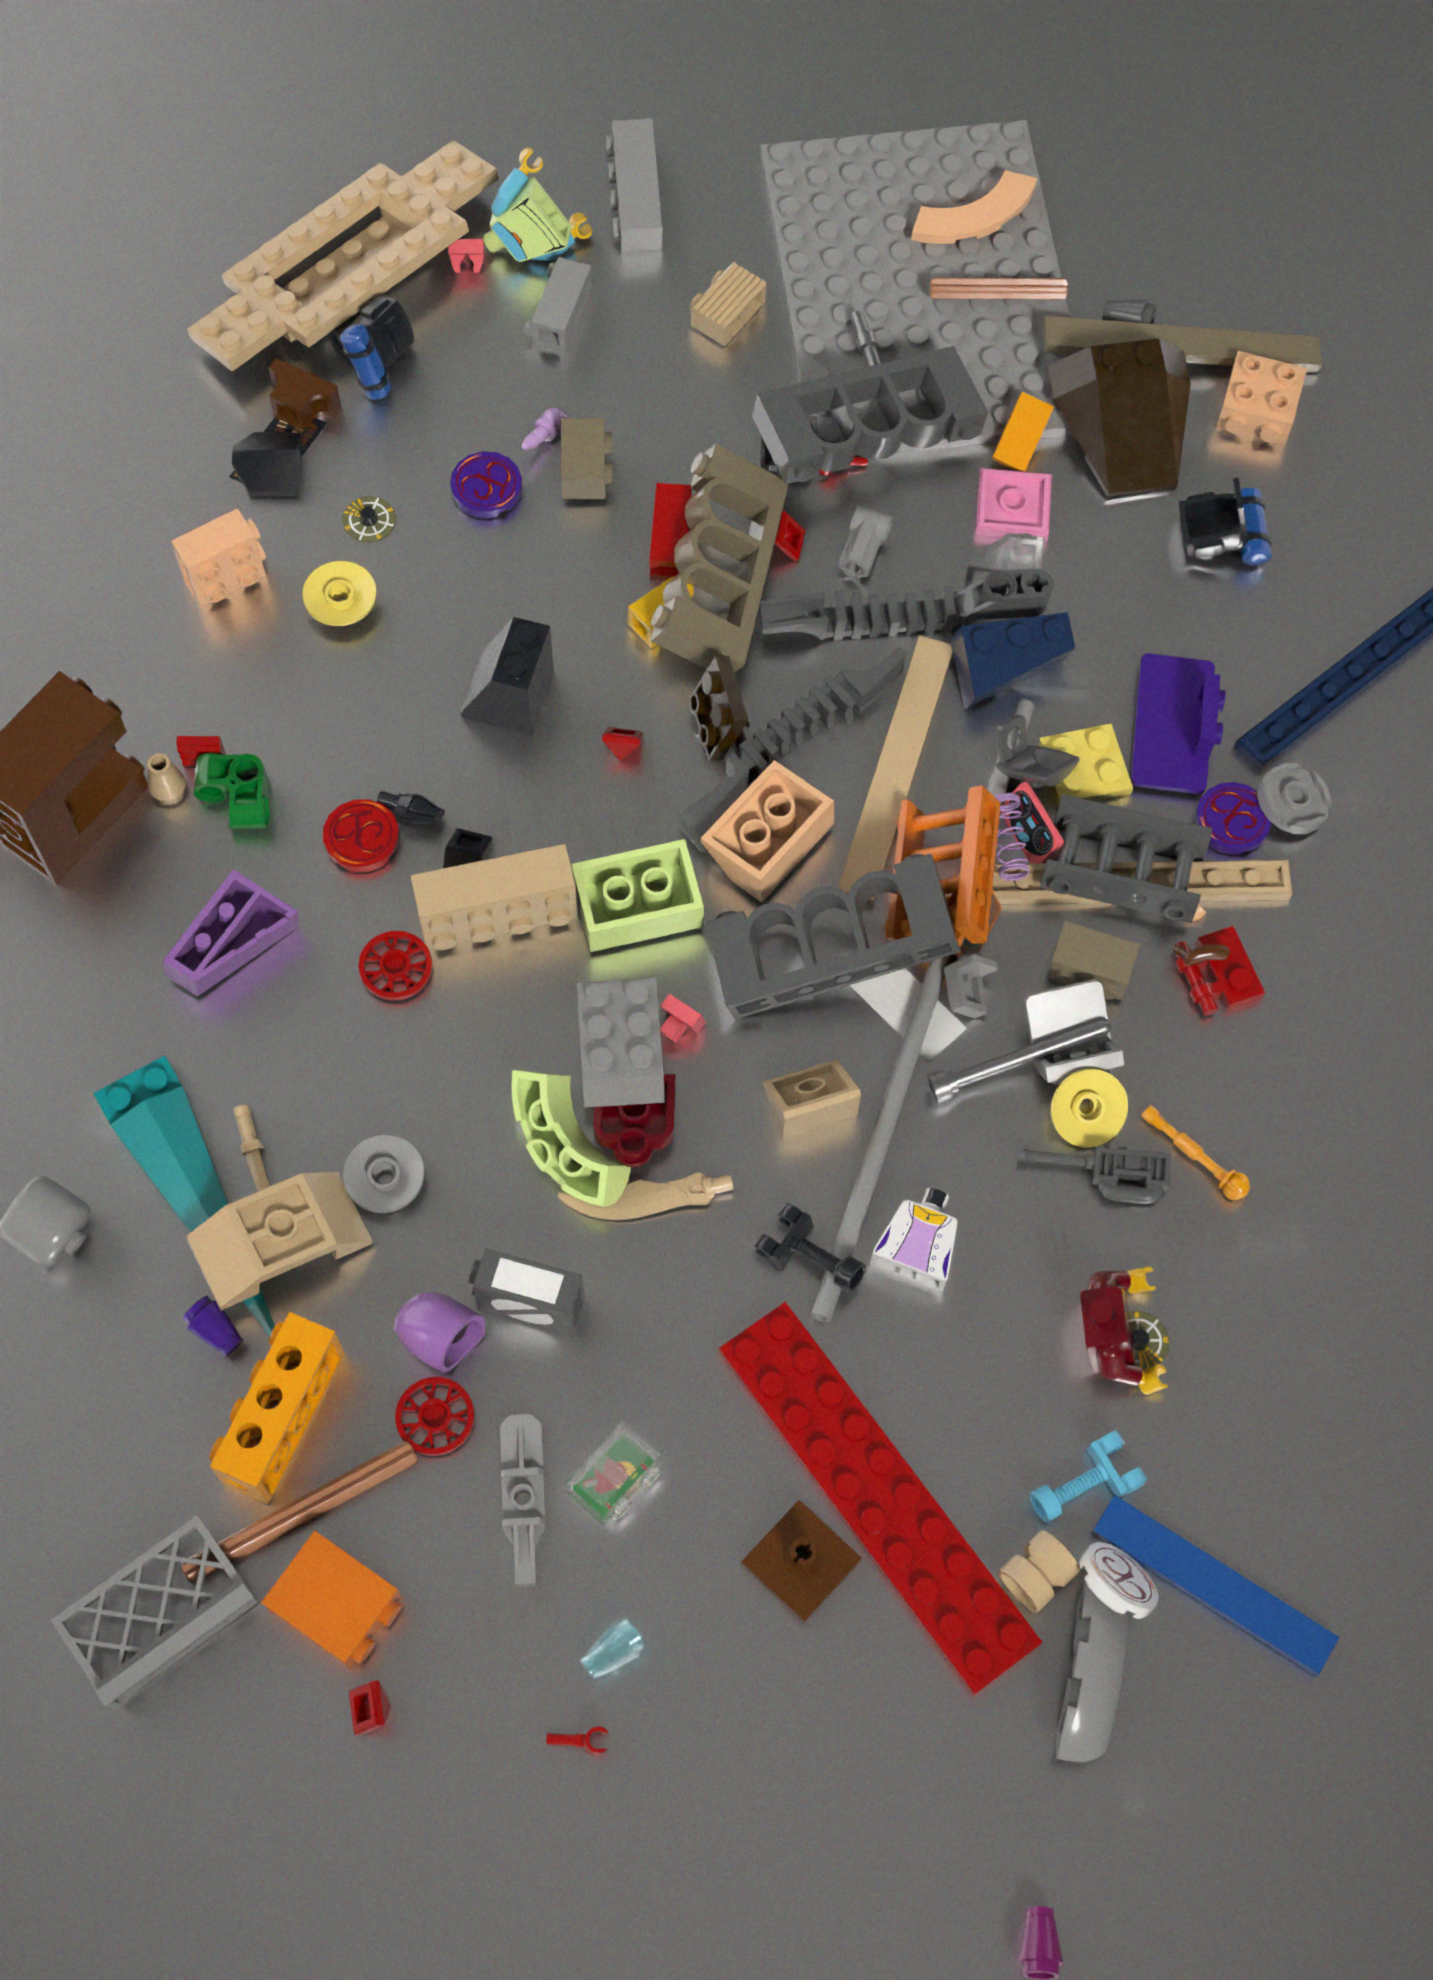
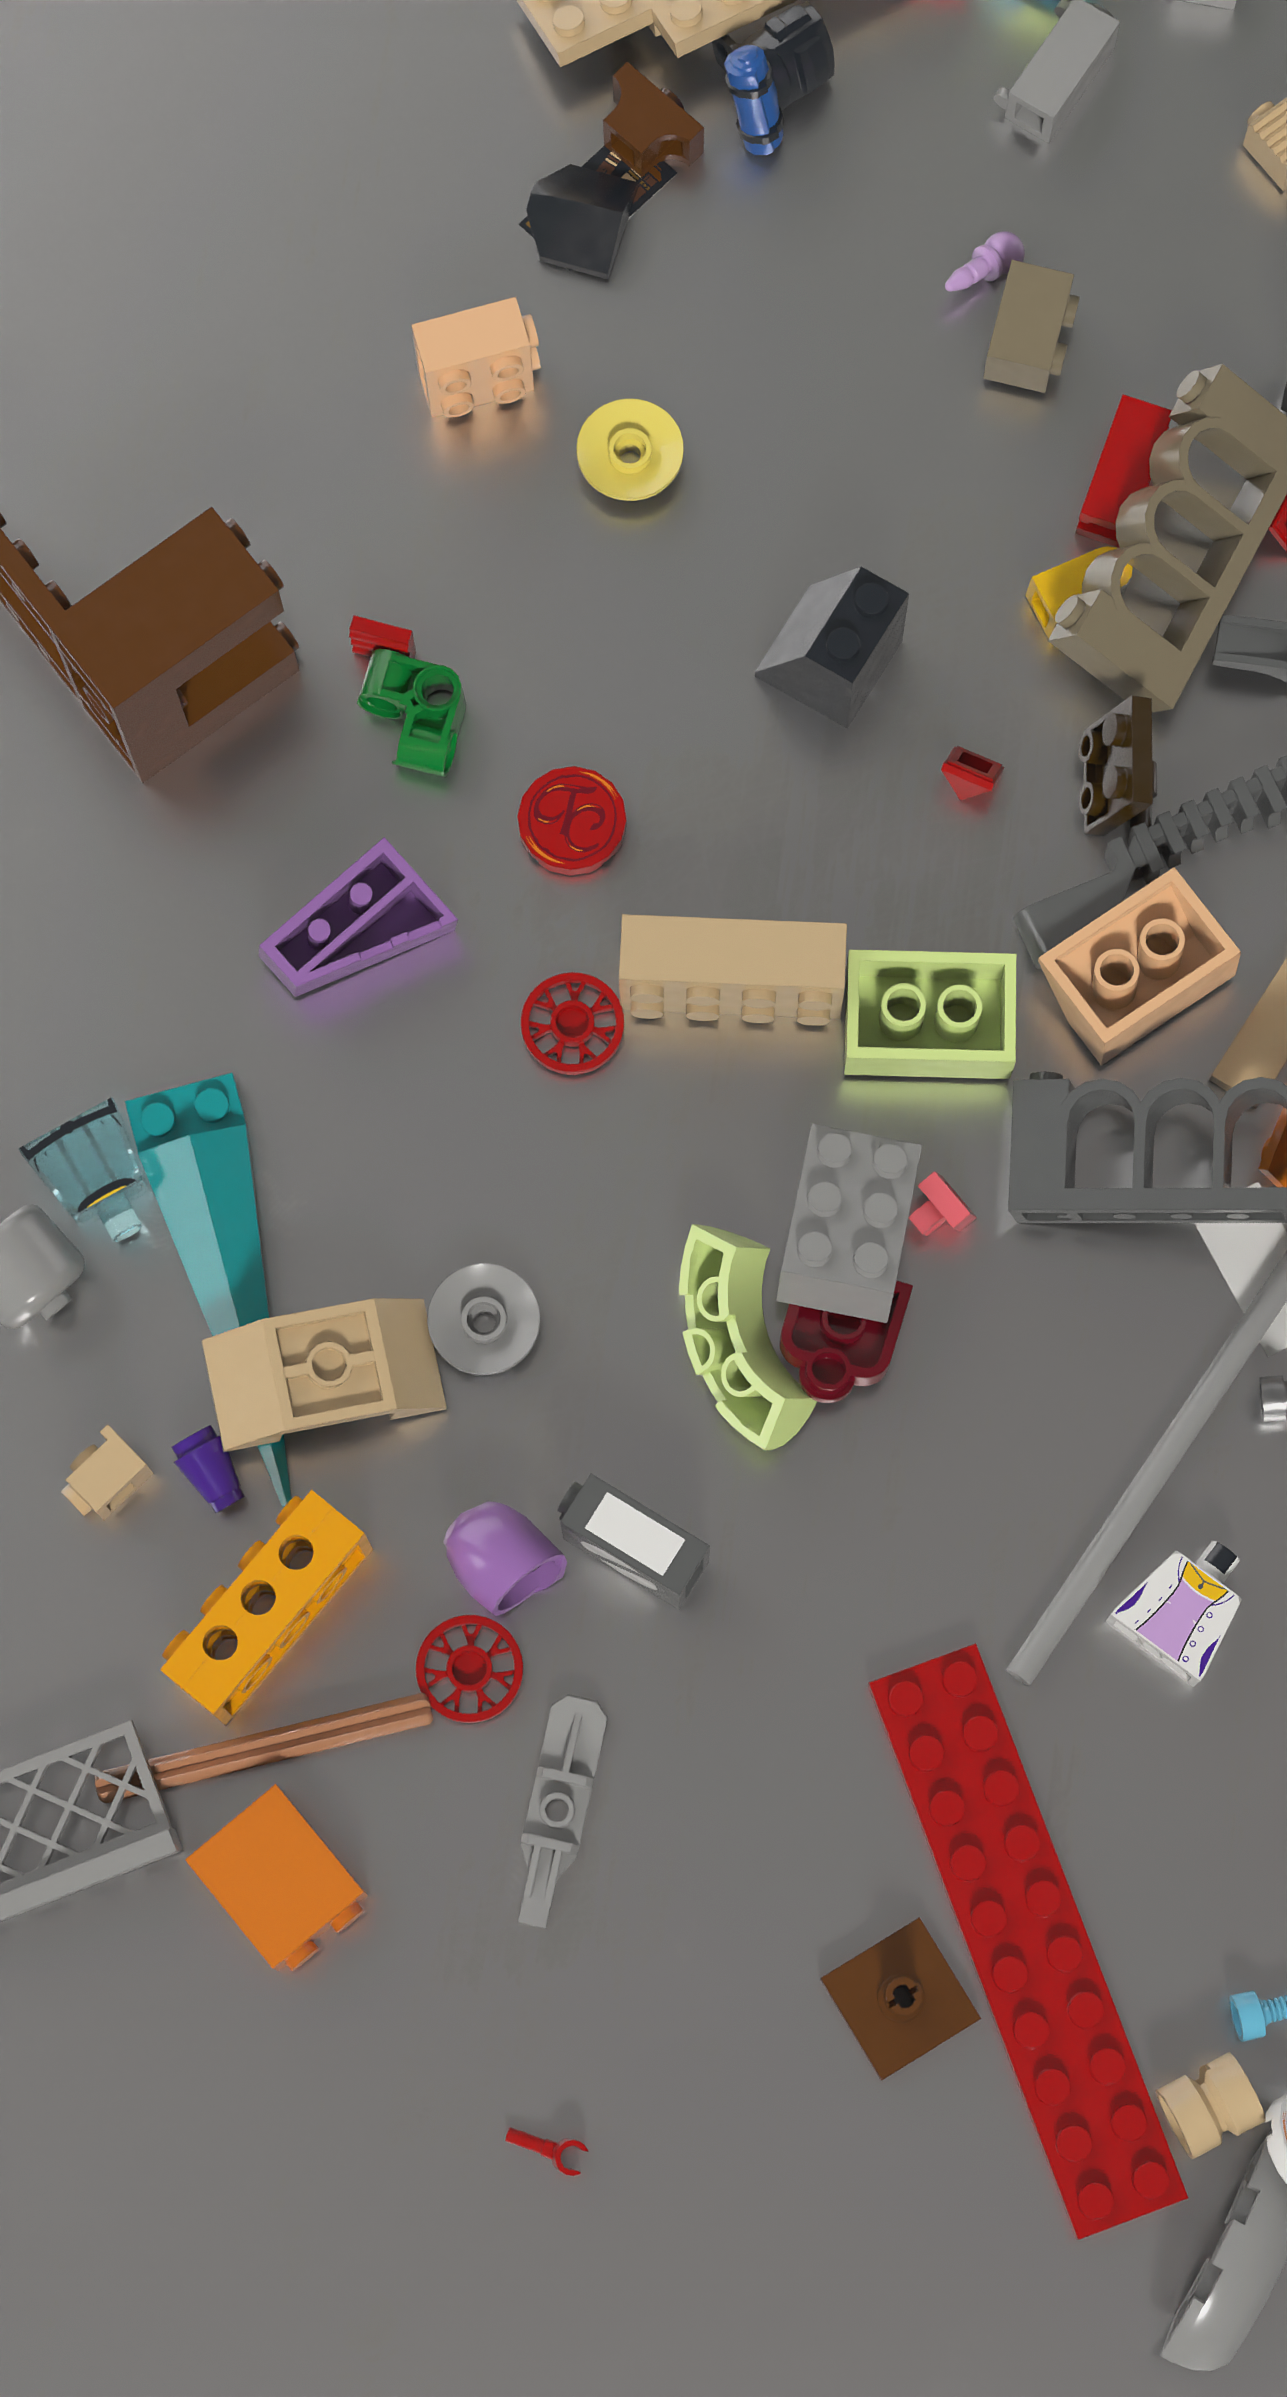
camera: 20 degrees right, 10 degrees up
tan cone [147,753,186,802] -> none
tan piece [233,1104,270,1191] -> none
olive piece [342,496,396,543] -> none
red slope [349,1680,391,1735] -> none
black piece [377,791,445,824] -> none
black slope [443,828,493,869] -> none
dark purple tile [450,451,522,519] -> none
tan sword [558,1172,734,1220] -> none
clear brick [565,1421,661,1526] -> none
clear light blue cone [580,1617,647,1680] -> none
black bar [753,1202,866,1293] -> none
tan slope [763,1059,861,1139] -> none
none -> clear light blue torso [18,1097,149,1242]
none -> tan brick [61,1424,154,1520]

